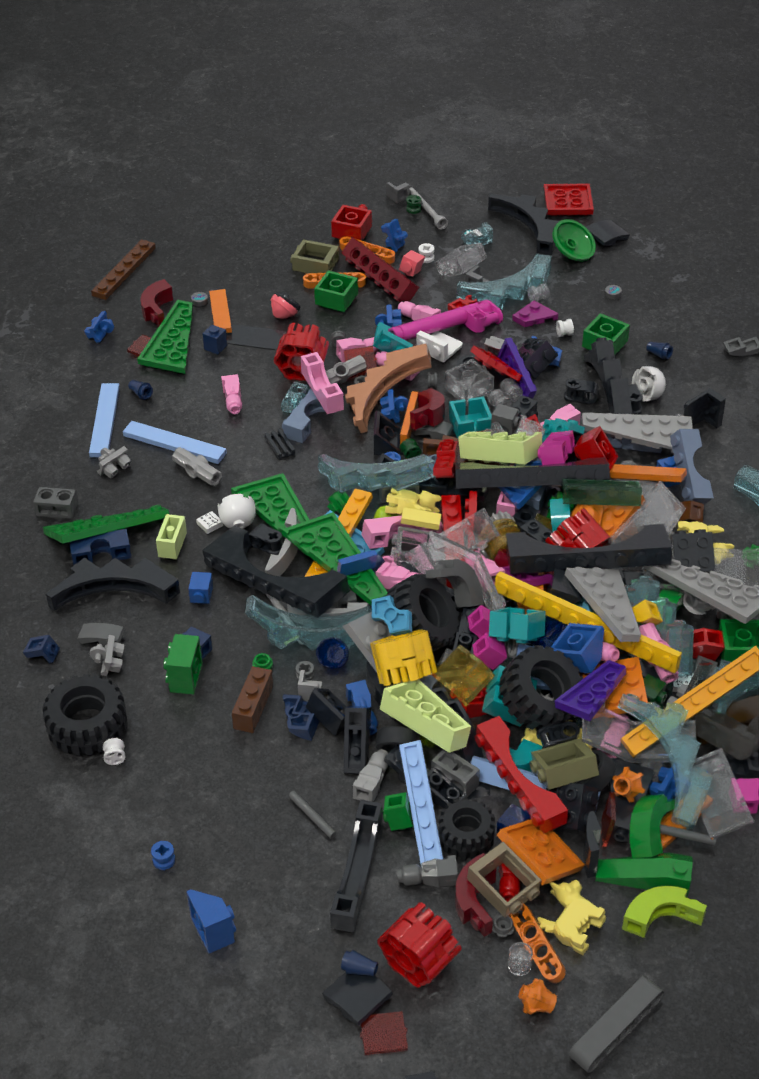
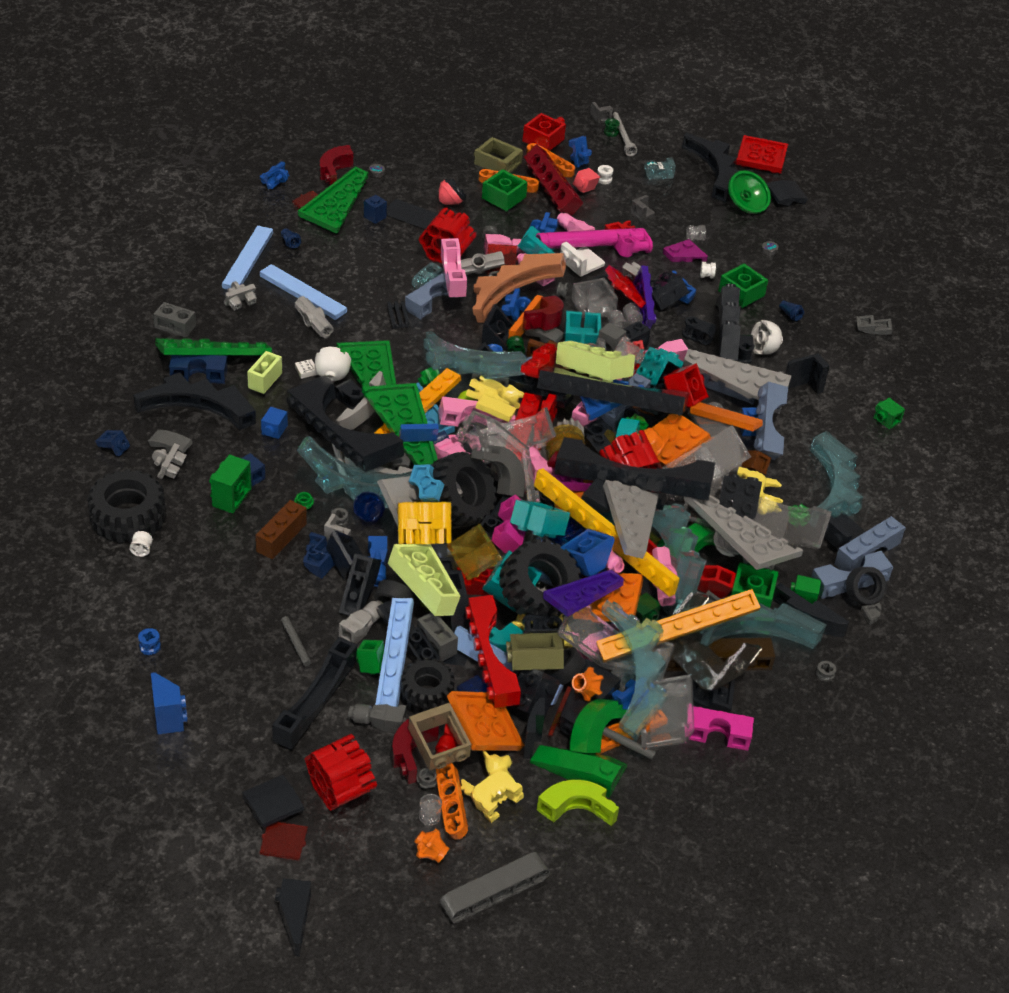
camera: 10 degrees right, 0 degrees up
reddish brown plate [91,239,156,300] -> none
orange tile [209,289,232,333] -> none
bright pink piece [221,374,242,414] -> none
dark blue cone [341,950,379,977] -> none
clear window [435,243,487,277] -> none
clear light blue arch [456,254,552,310] -> none
dark pink arch [538,430,575,465] -> none
clear green fence [562,479,642,506] -> none
yellow brick [632,600,663,625] -> none

